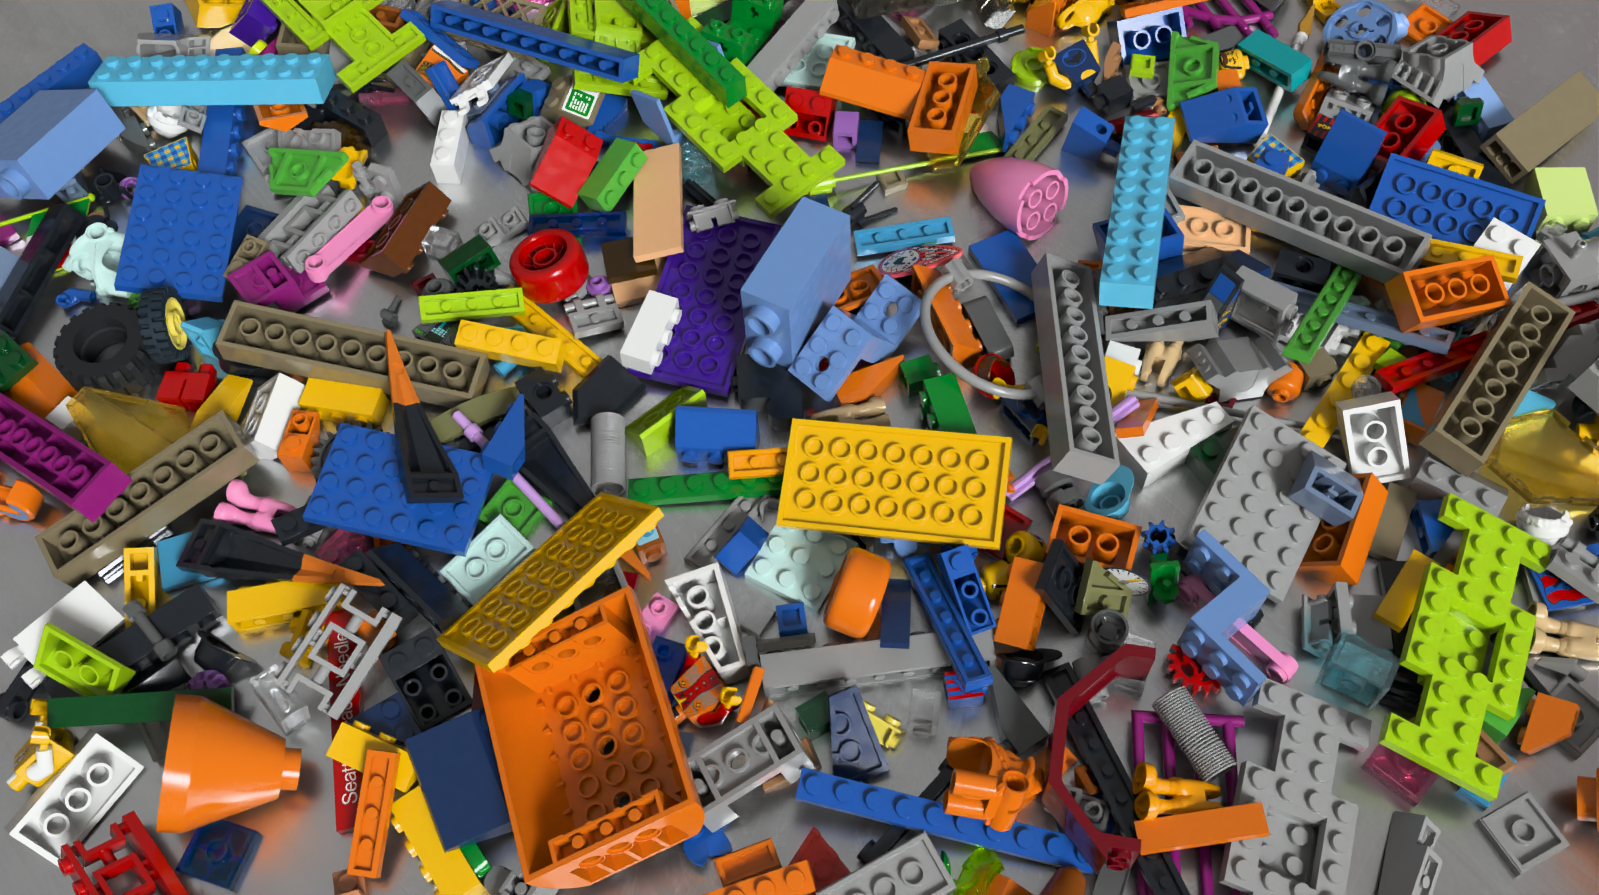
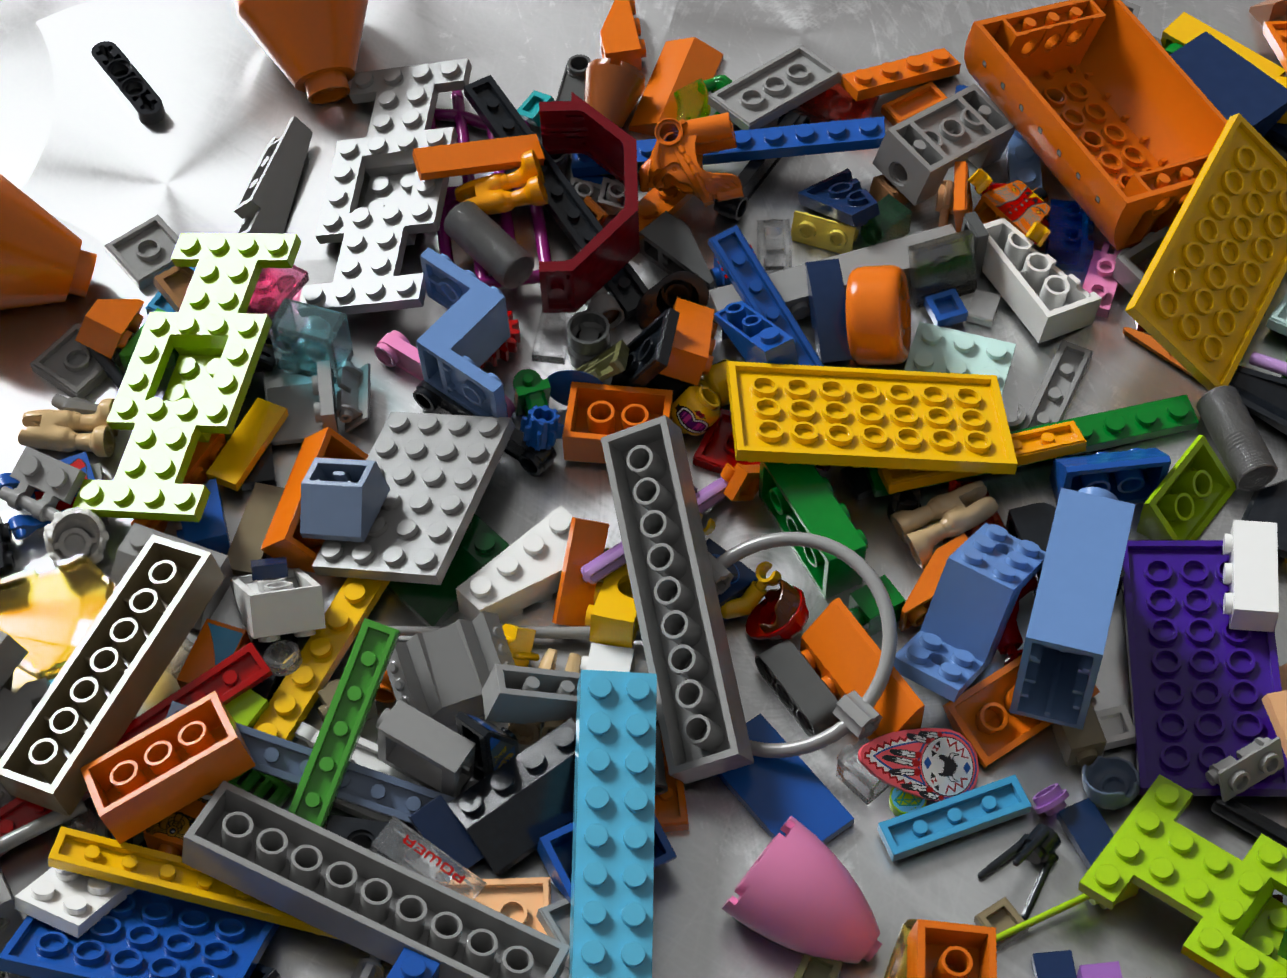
camera: 165 degrees right, 5 degrees down
dark orange brick [635,525,668,563] -> none
blue slope [714,516,769,575] -> none
medium azure piece [1084,465,1134,520] -> none
none -> dark blue tile [251,557,288,581]
none -> clear tile [370,816,487,900]

